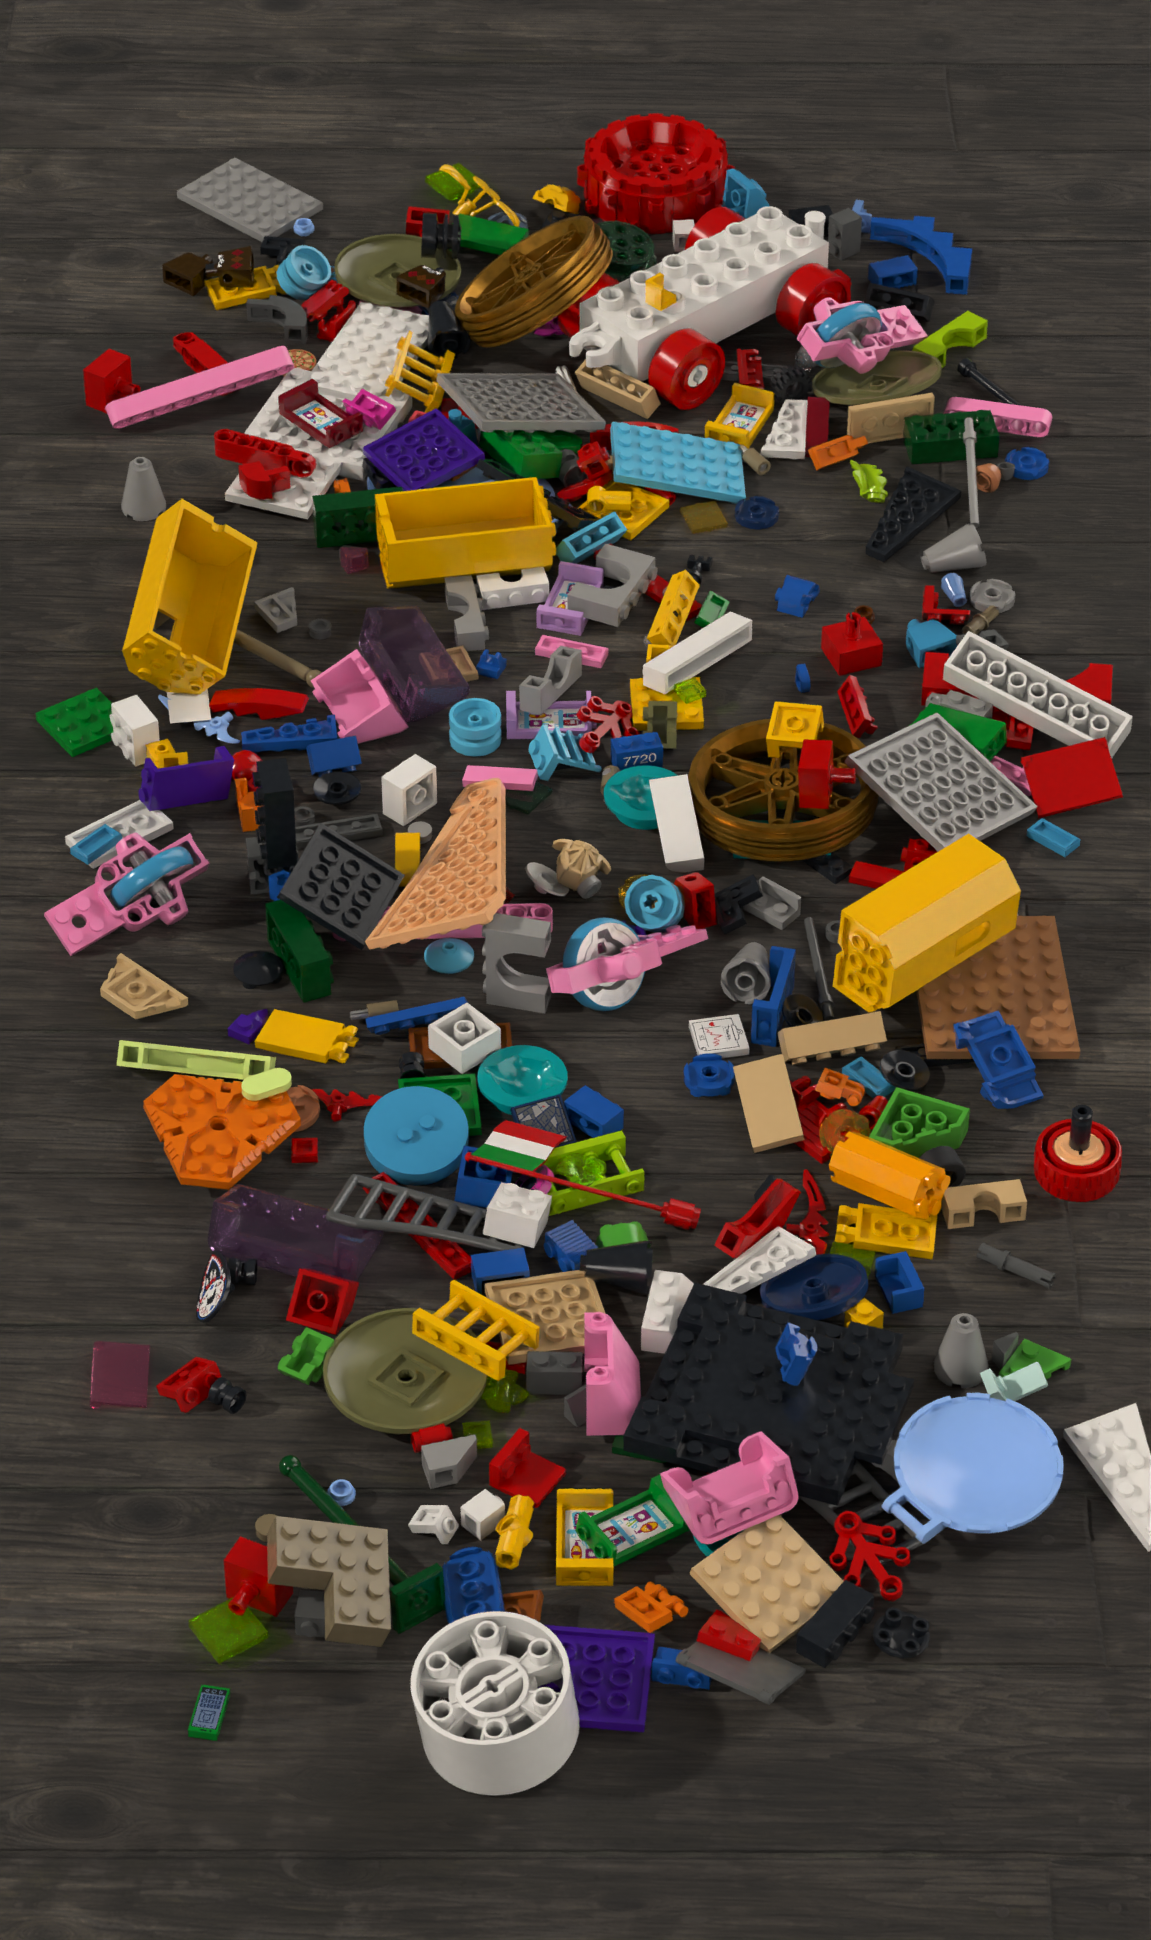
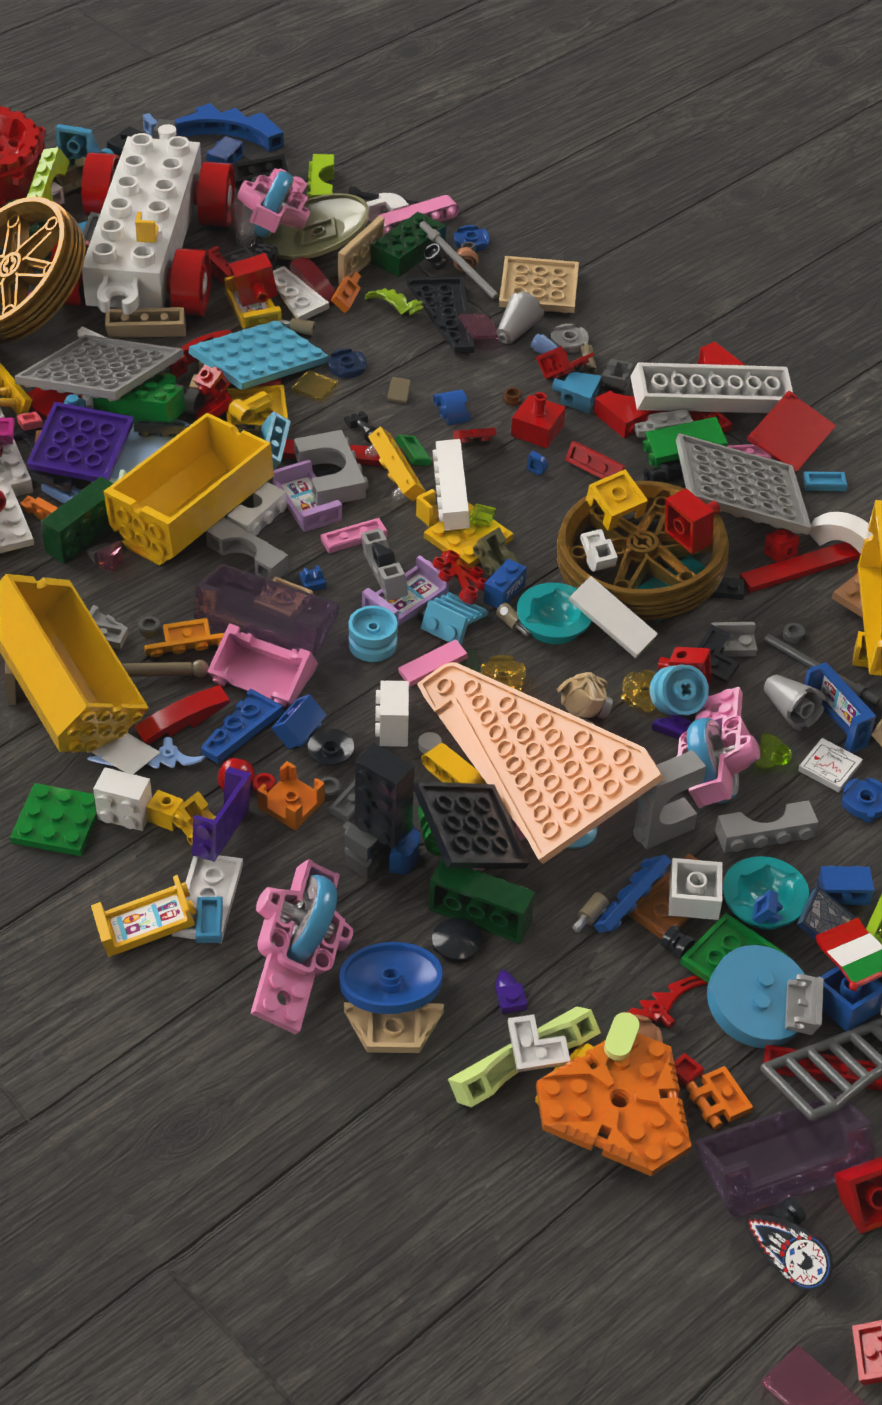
camera: 45 degrees left, 5 degrees up
yellow tile [255,1009,359,1064] -> none
none -> lime arch [27,147,70,202]
none -> panel [91,875,197,957]
none -> light orange bracket [144,618,225,658]
none -> red brick [229,253,278,307]
none -> blue dish [339,942,443,1014]
none -> white brick [366,193,409,221]
none -> black slope [372,542,396,568]
none -> dark tan slope [387,377,411,403]
none -> black wheel [424,244,449,270]
none -> red wing [453,427,496,443]
none -> clear pink piece [459,314,498,339]
none -> clear yellow plate [481,655,526,691]
none -> tan plate [499,256,579,313]
none -> white plate [508,1015,570,1072]
none -> white brick [580,529,618,572]
none -> orange plate [686,1066,753,1130]
none -> light grey arch [715,800,819,853]
none -> blue tile [752,890,783,924]
none -> clear neon green plate [755,733,792,769]
none -> light grey hinge [785,974,824,1035]

